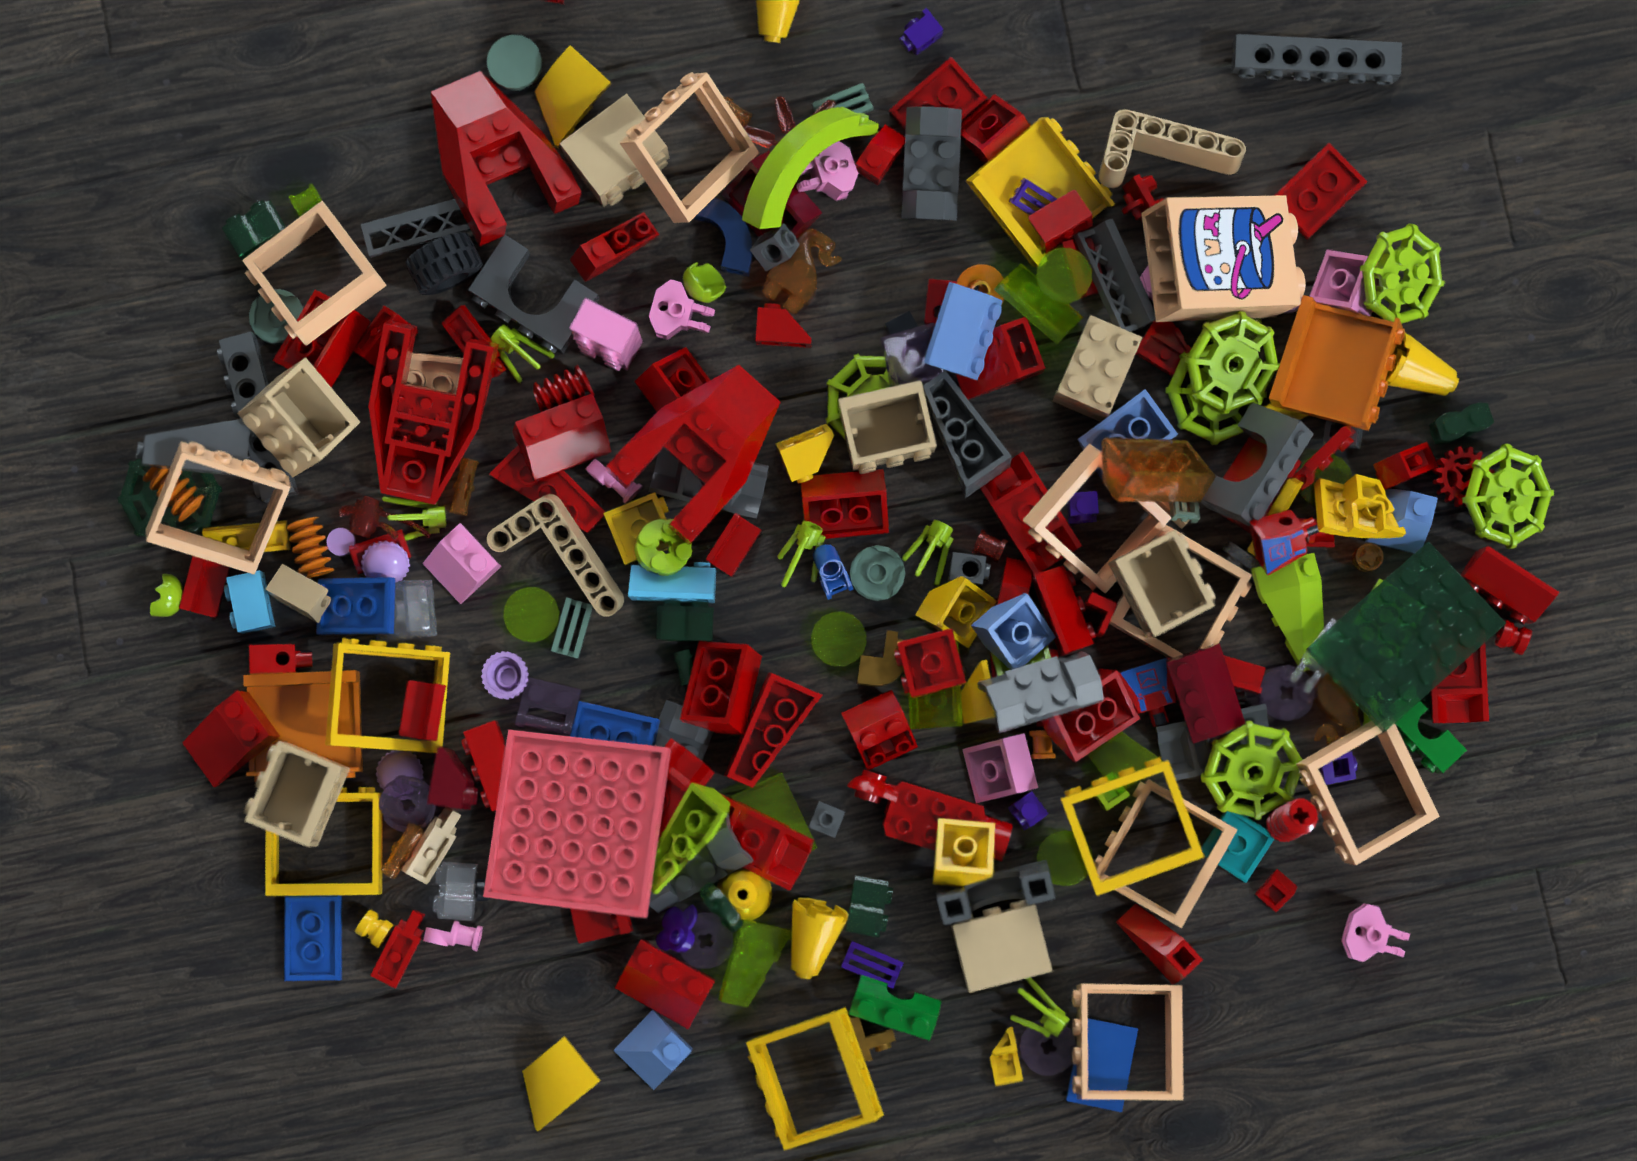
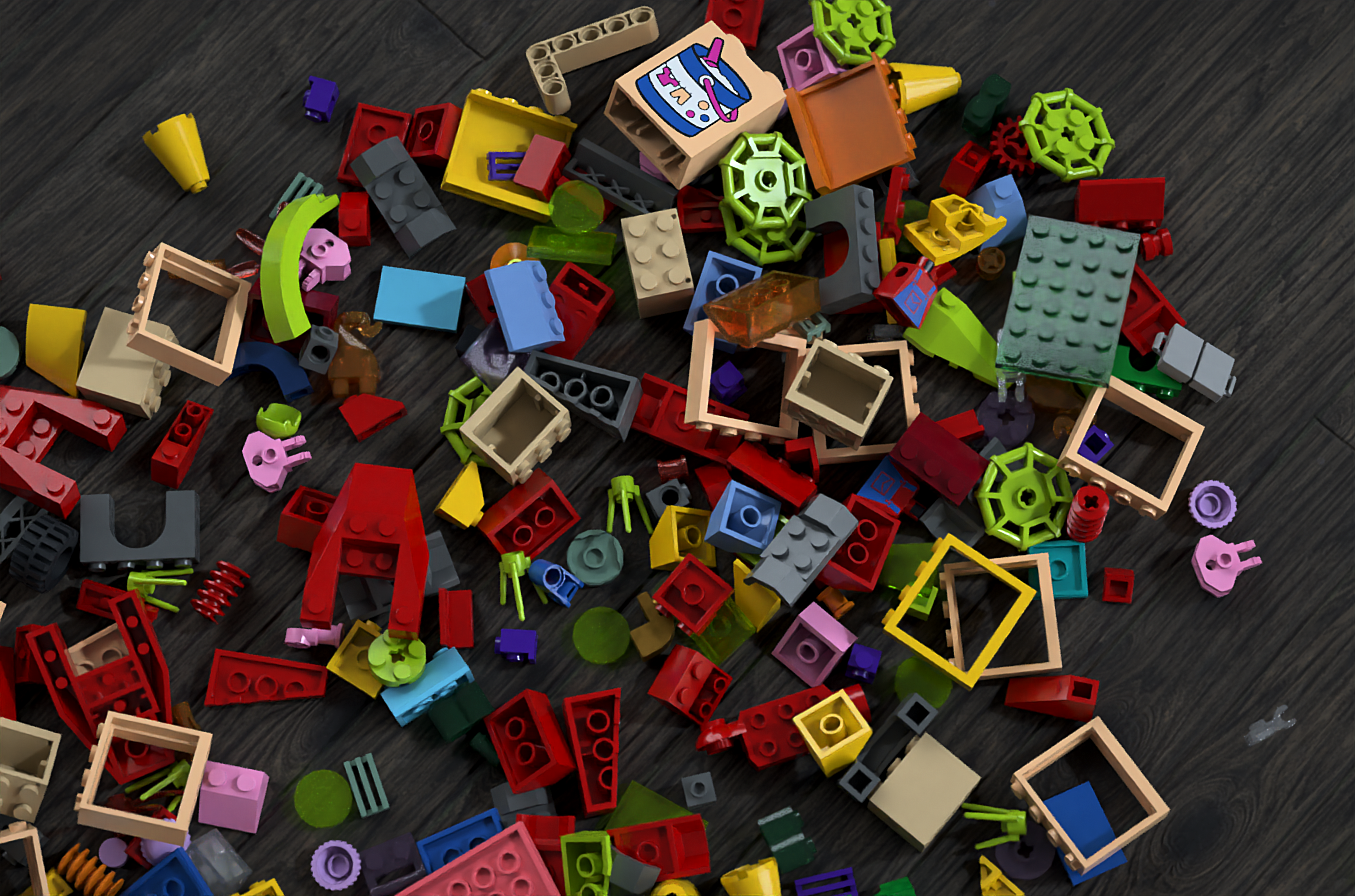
camera: 30 degrees left, 10 degrees down
tan beam [487,494,624,617] -> none
red slope [512,393,611,482] -> none
bright pink brick [570,298,643,371] -> none
red hips [1121,174,1164,223] -> none
none -> light nougat window [74,711,213,847]
none -> medium azure tile [373,266,466,333]
none -> dark purple brick [495,629,538,664]
none -> light grey piece [1151,323,1236,402]
none -> lavender hat [1188,480,1237,529]
none -> clear plate [1244,705,1296,747]

